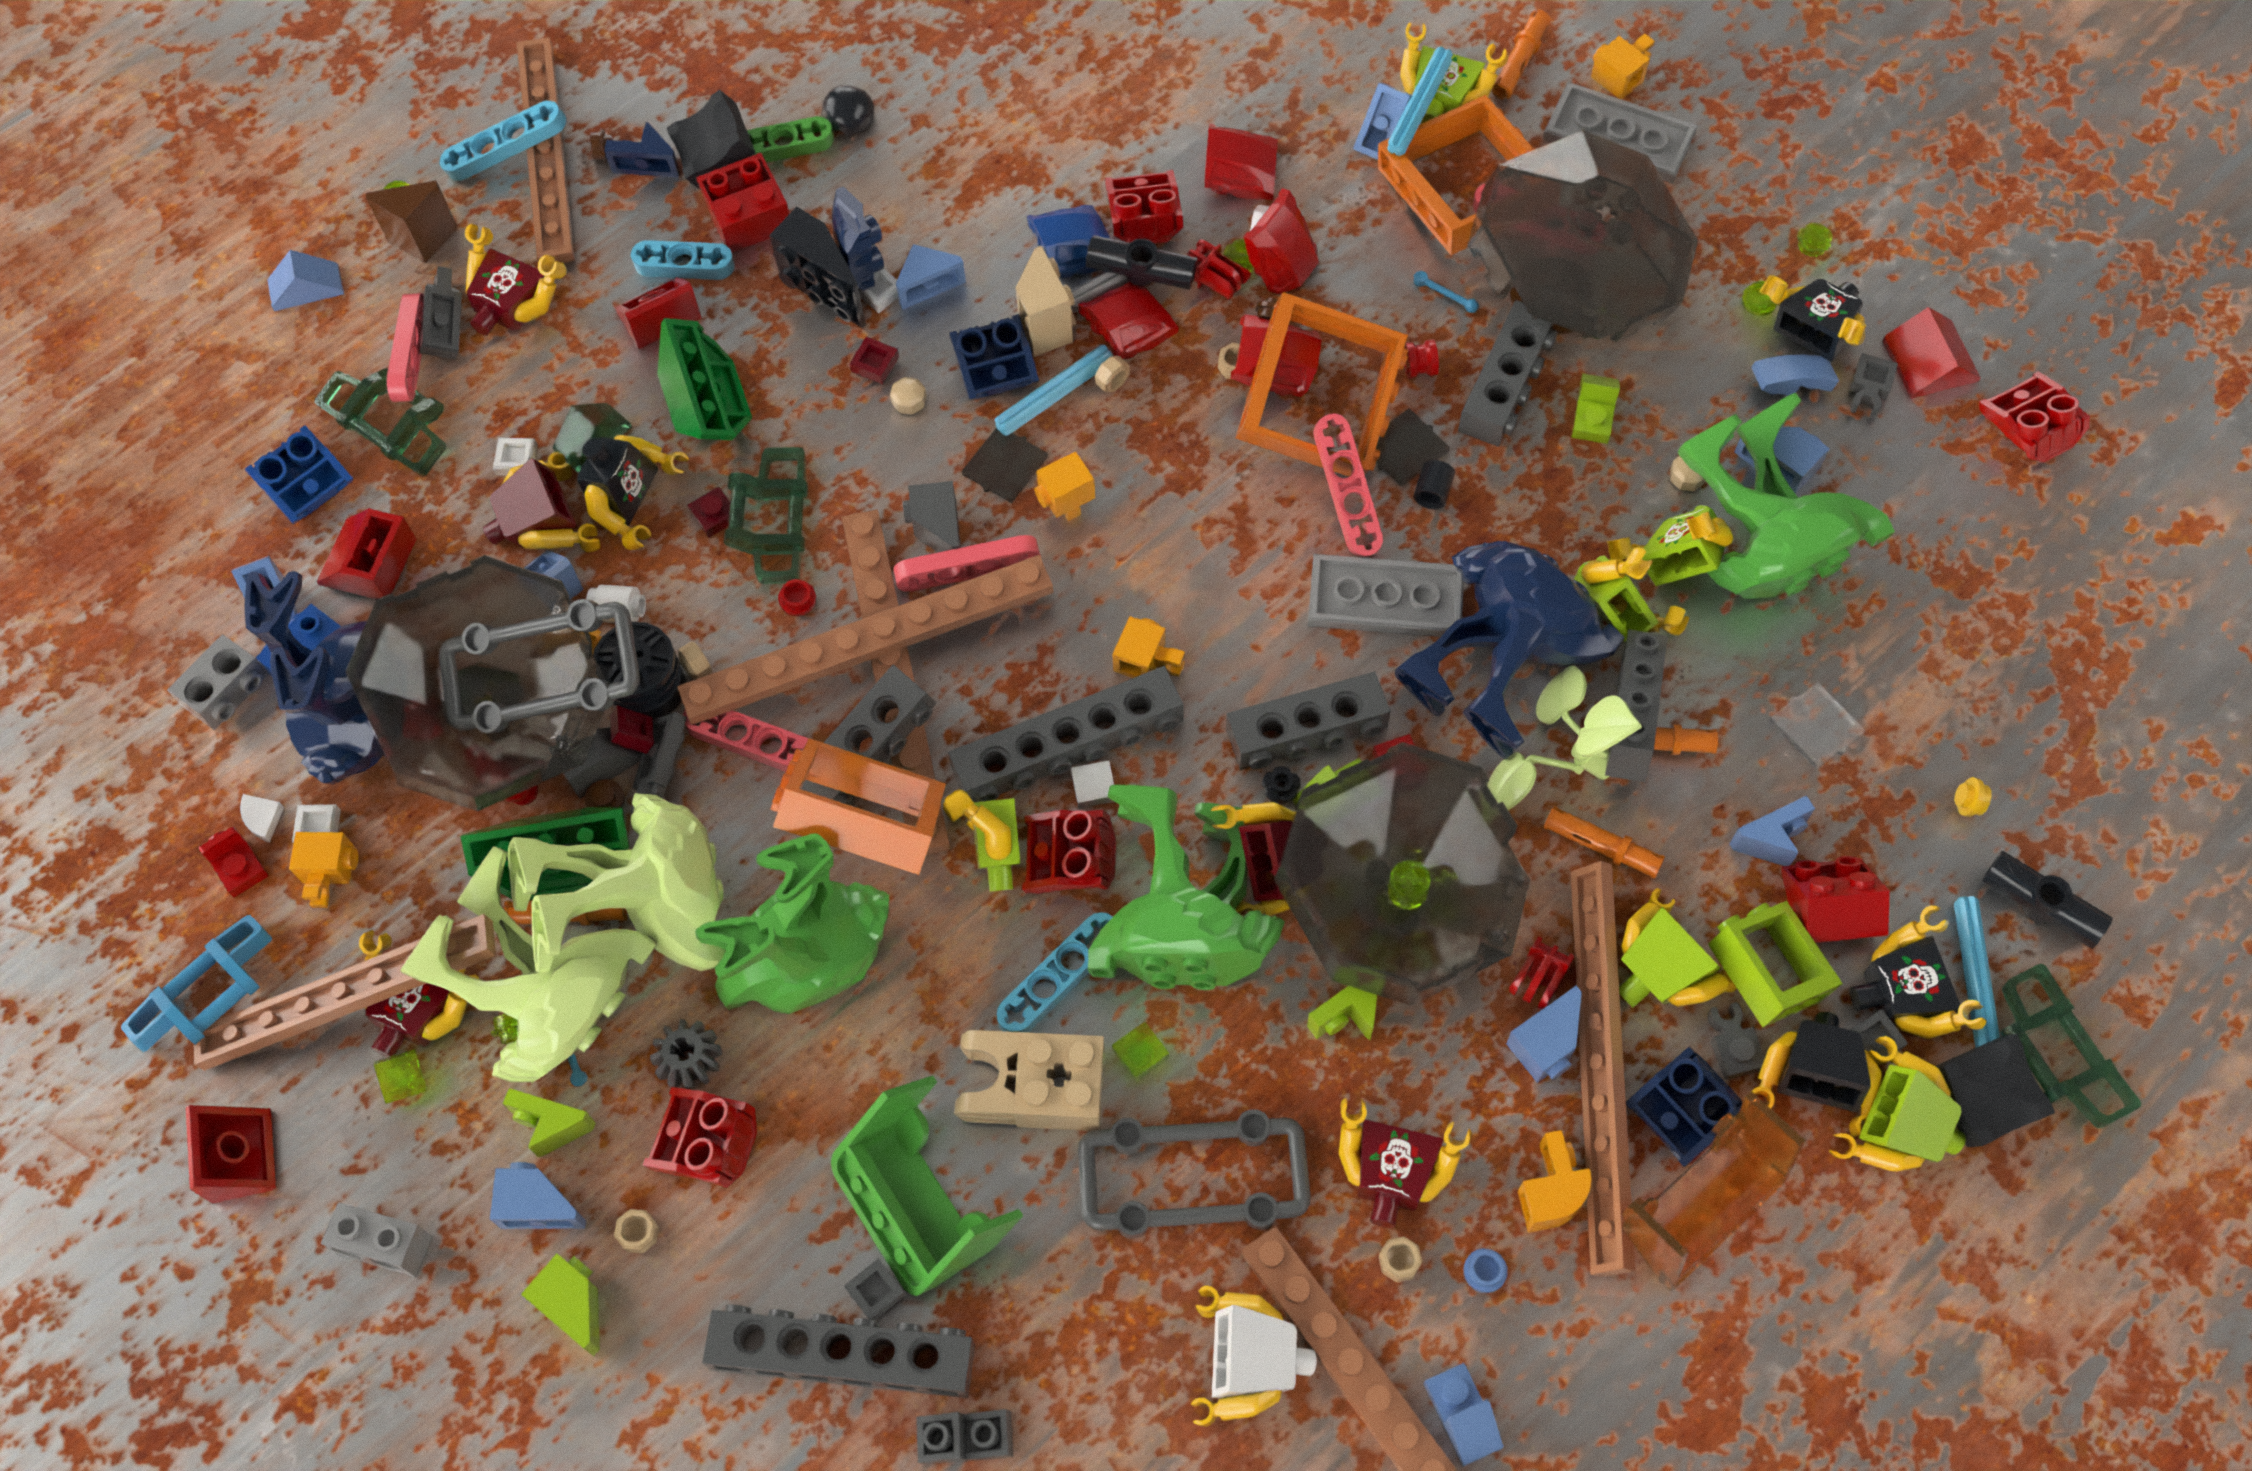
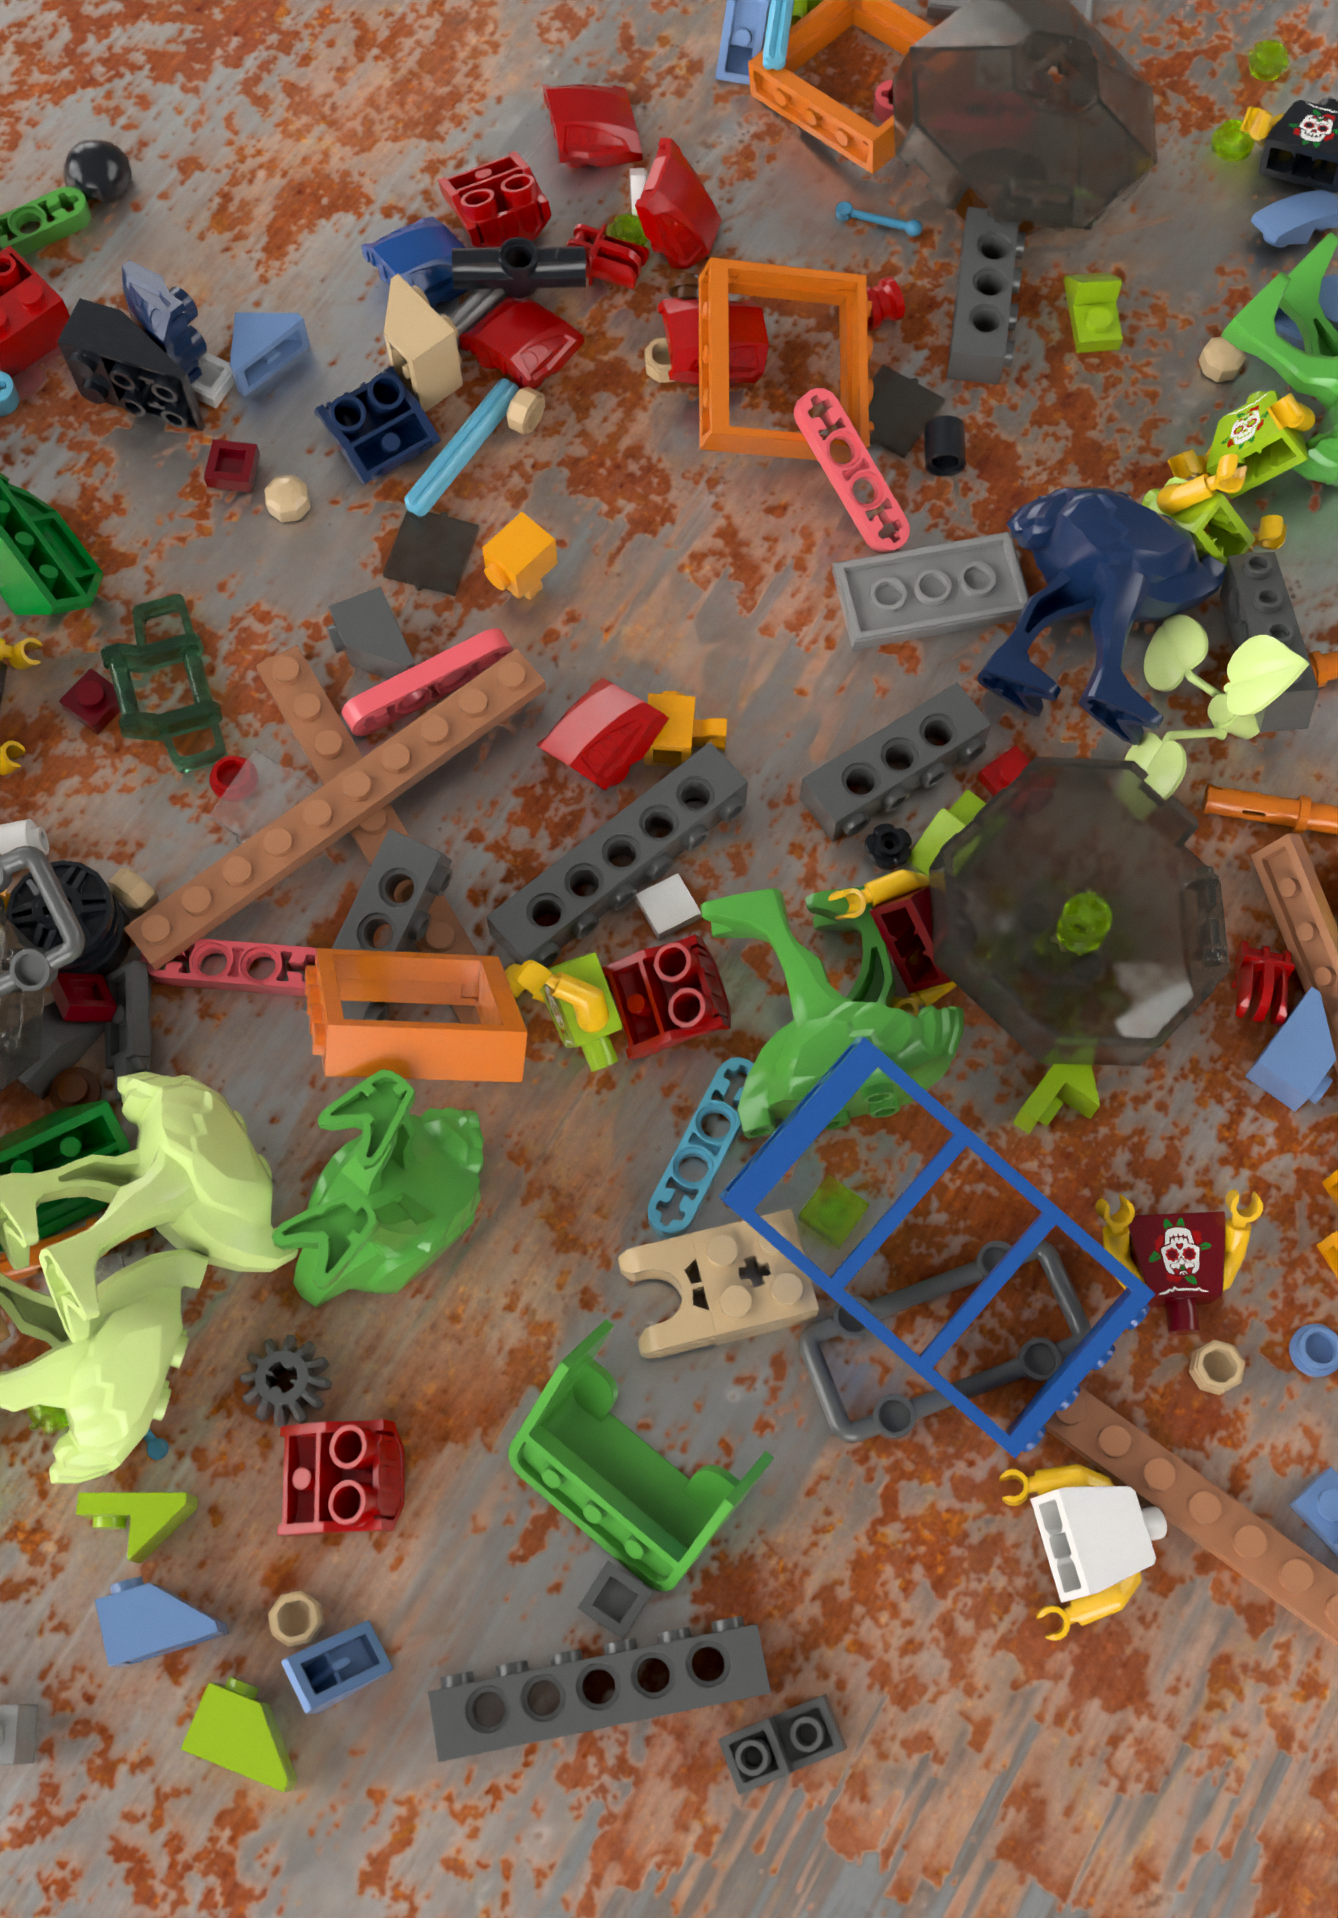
camera: 20 degrees left, 5 degrees up
none -> clear piece [208,748,316,844]
none -> medium blue slope [281,1620,393,1714]
none -> red slope [536,678,669,791]
none -> blue window [718,1037,1155,1459]

